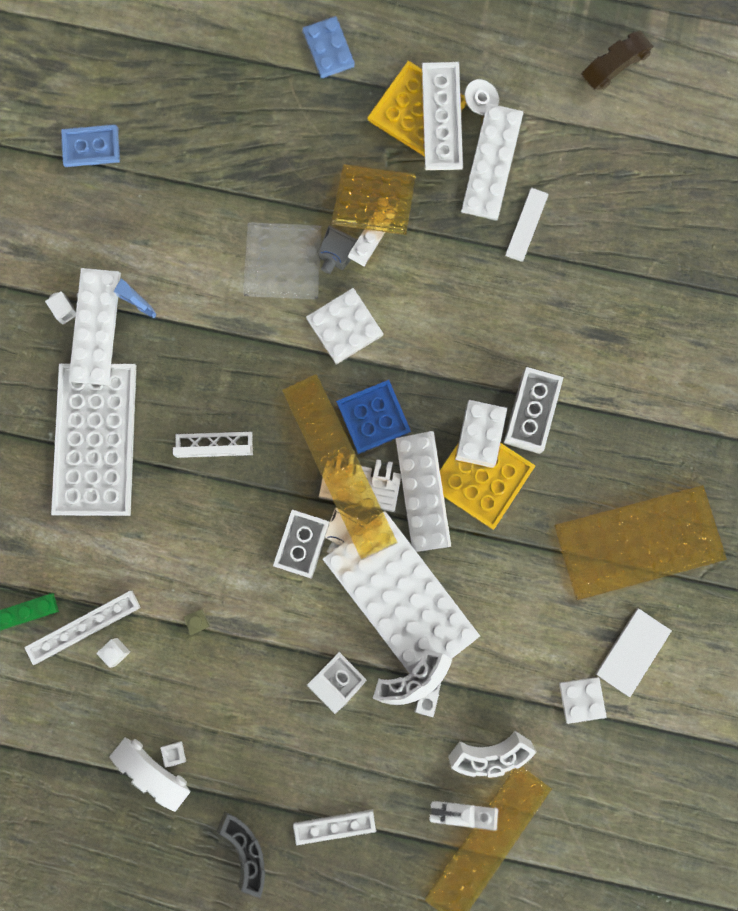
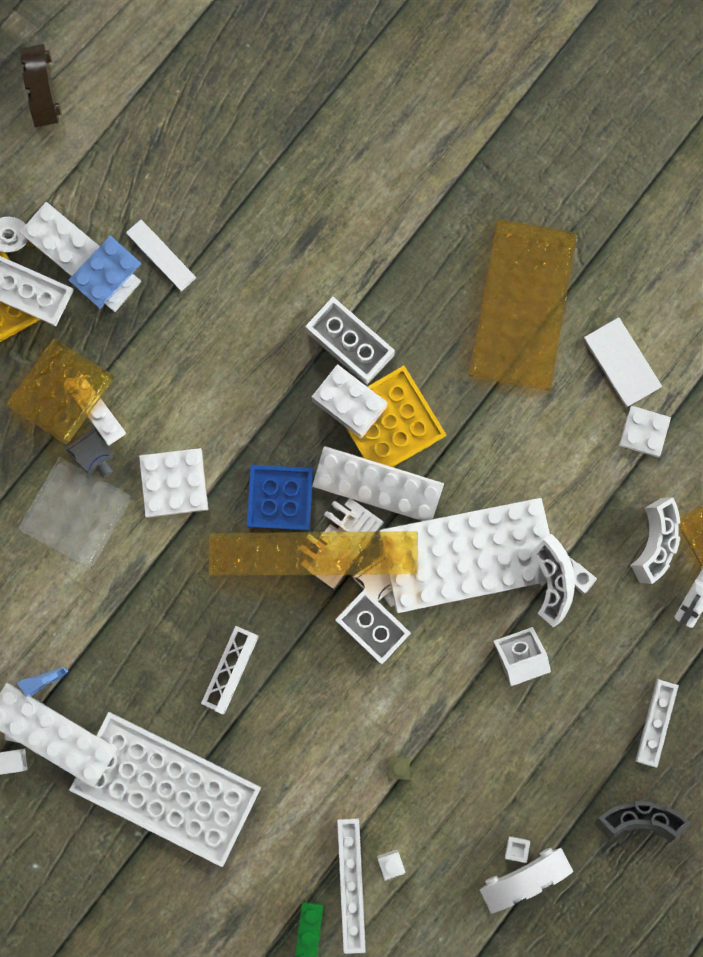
camera: 65 degrees left, 0 degrees up
none -> medium blue plate [69,235,141,309]

